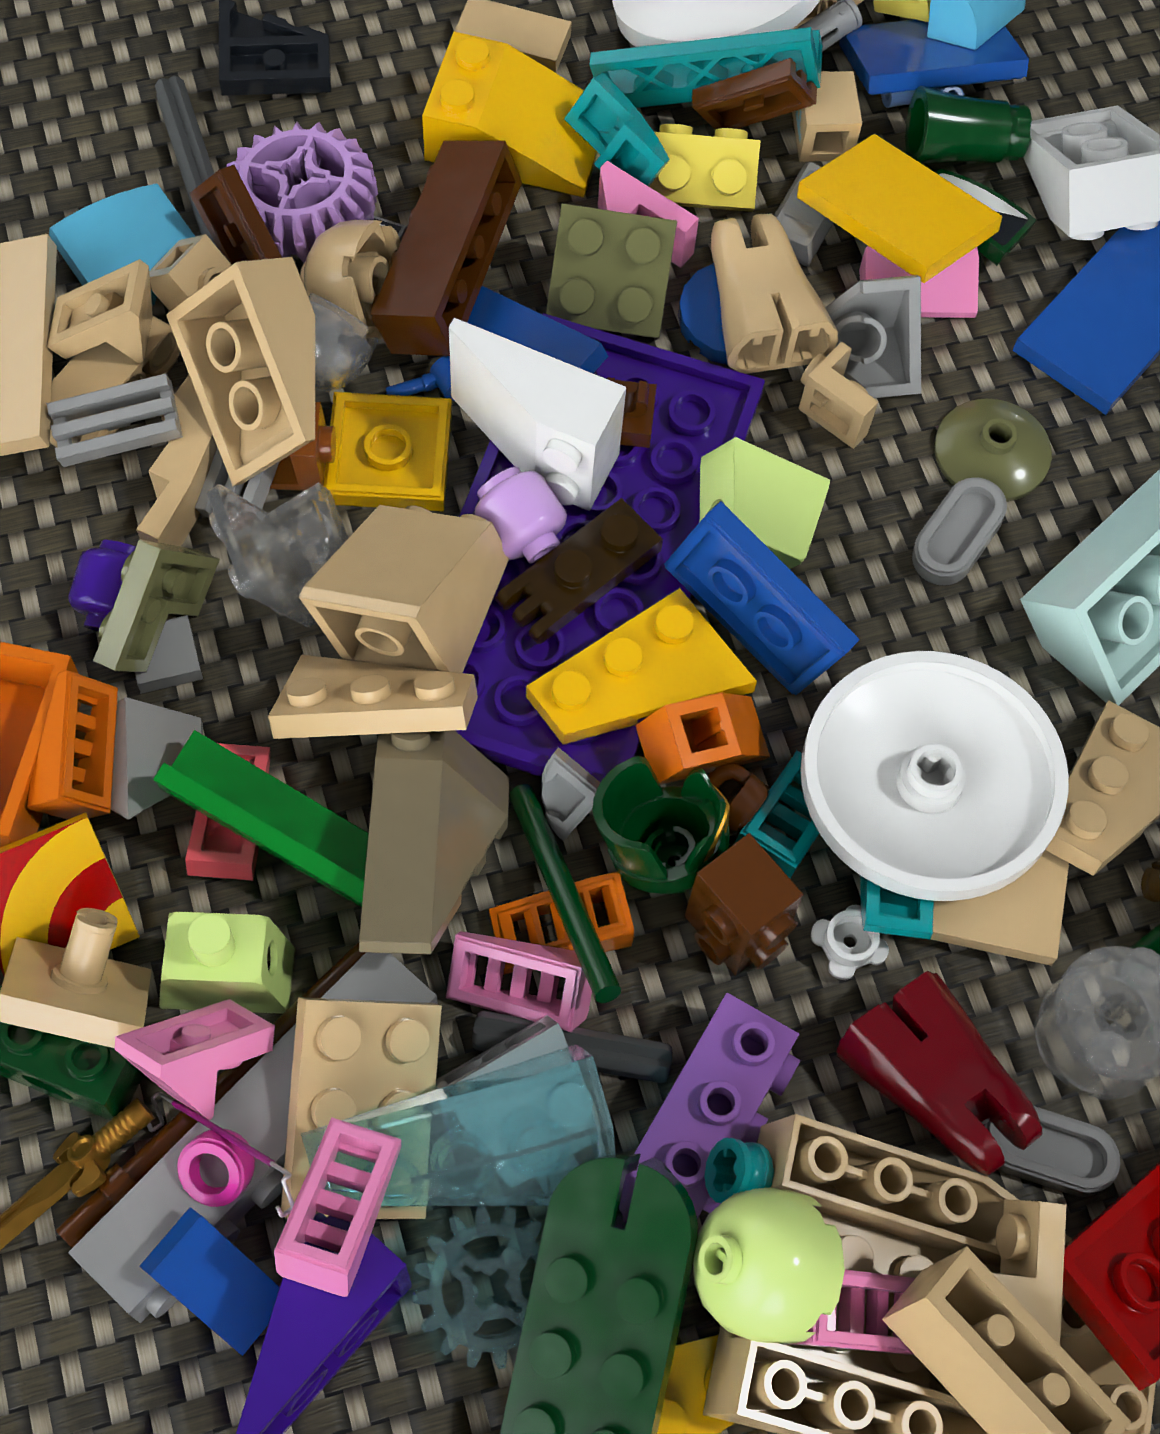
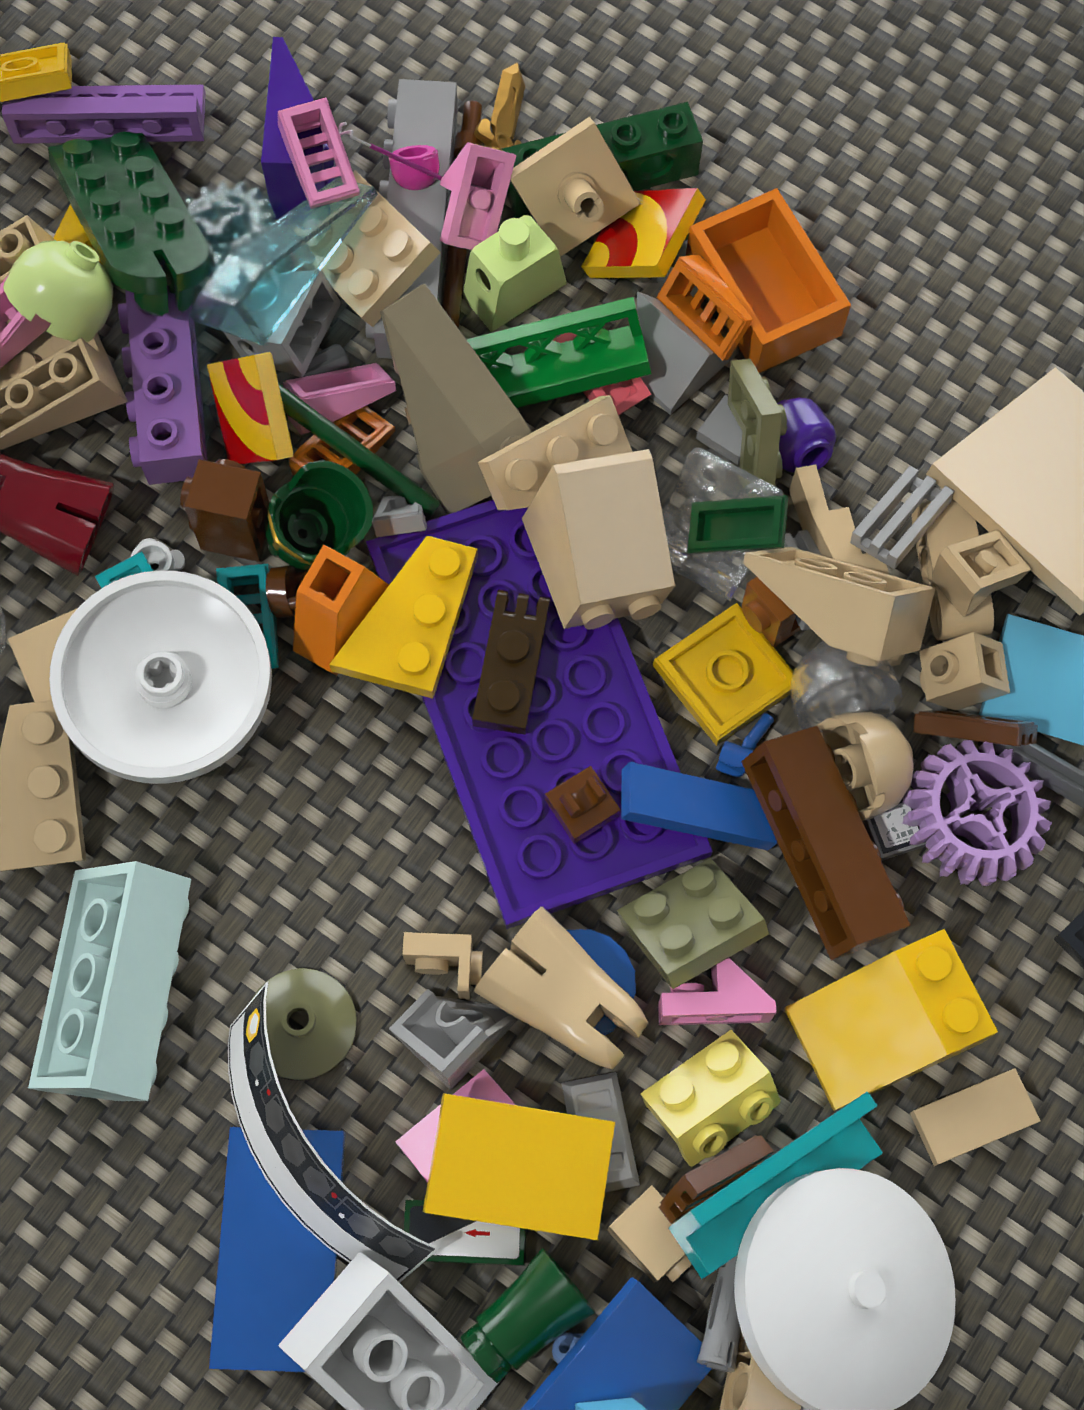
camera: 145 degrees right, 5 degrees up
blue tile [139,1207,280,1356] -> none
white slope [449,318,626,511] -> none
lavender head [474,467,567,564] -> none
teal slope [564,72,670,186] -> none
blue tile [664,501,860,696] -> none
yellowish green torso [699,437,830,569] -> none
teal bush [705,1138,774,1203] -> none
light grey tile [912,478,1007,585] -> none
none -> yellow tile [207,352,294,464]
none -> sticker [228,982,440,1283]
none -> dark green tile [687,495,788,554]

